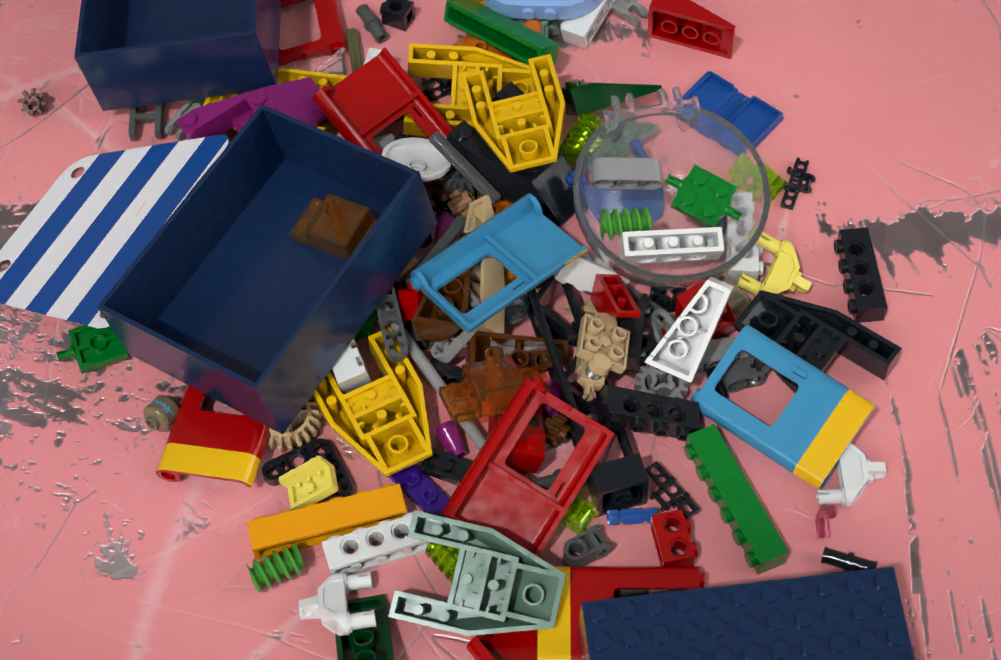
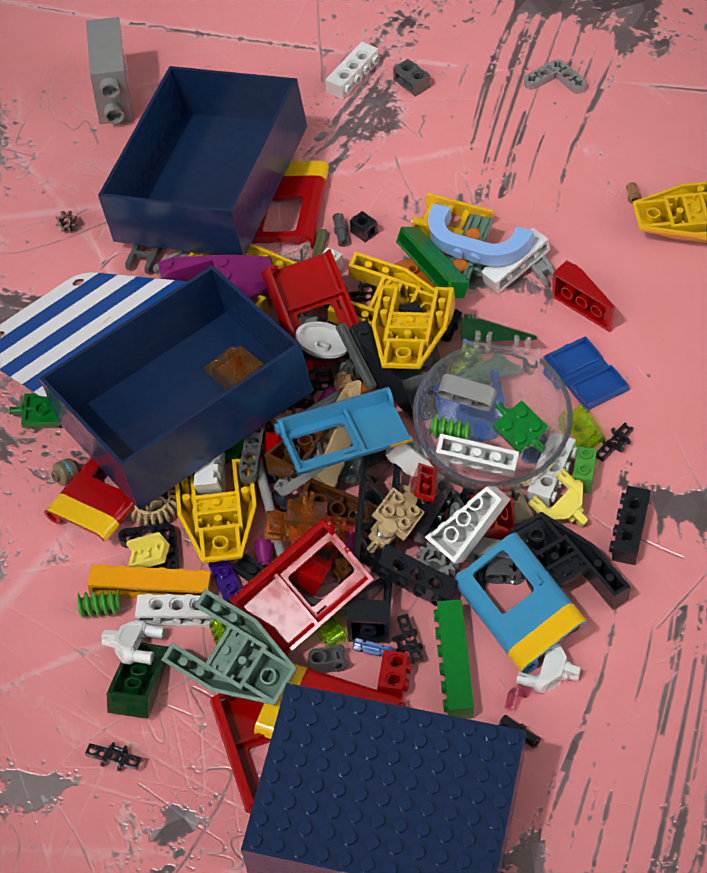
camera: 20 degrees right, 5 degrees down
none -> bright green brick [573,446,597,494]

